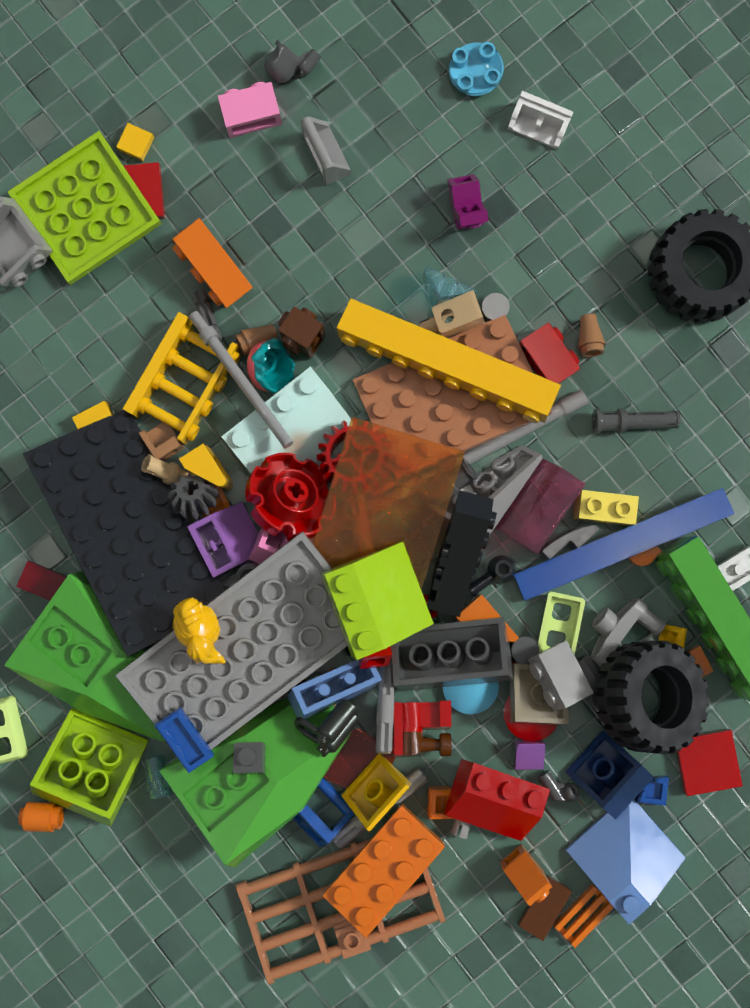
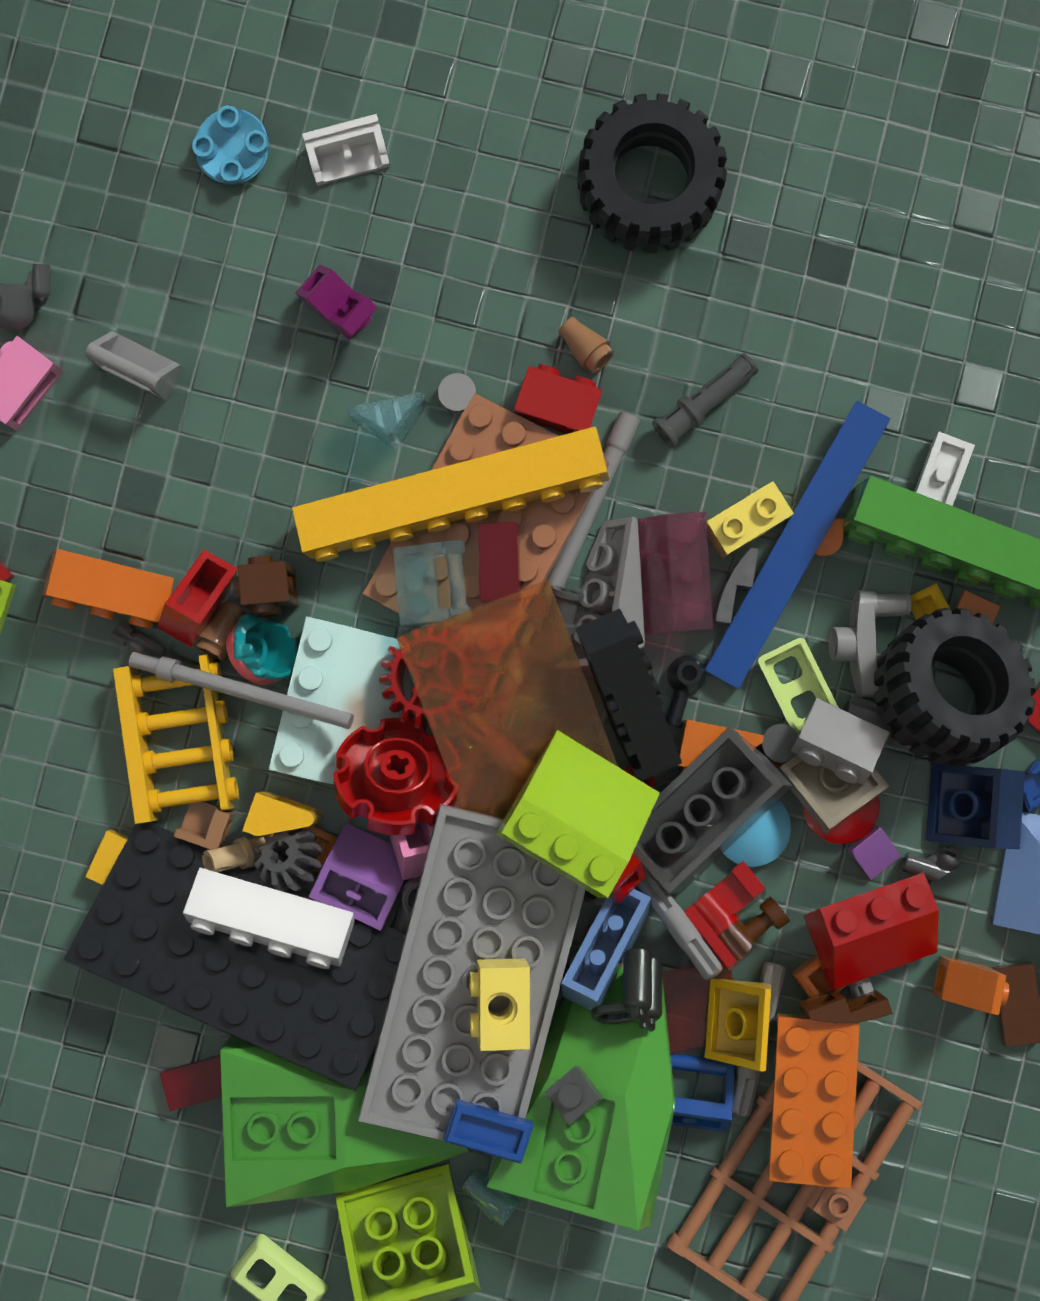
camera: 40 degrees left, 0 degrees up
yellow hair [173,597,226,664] -> none
tan torso [419,290,485,338] -> none
none -> red piece [157,549,238,648]
none -> white brick [183,867,355,969]
none -> clear light blue plate [393,540,472,628]
none -> light yellow brick [469,958,530,1051]
none -> dark red tile [478,522,521,603]
none -> reddish brown slope [798,990,893,1023]

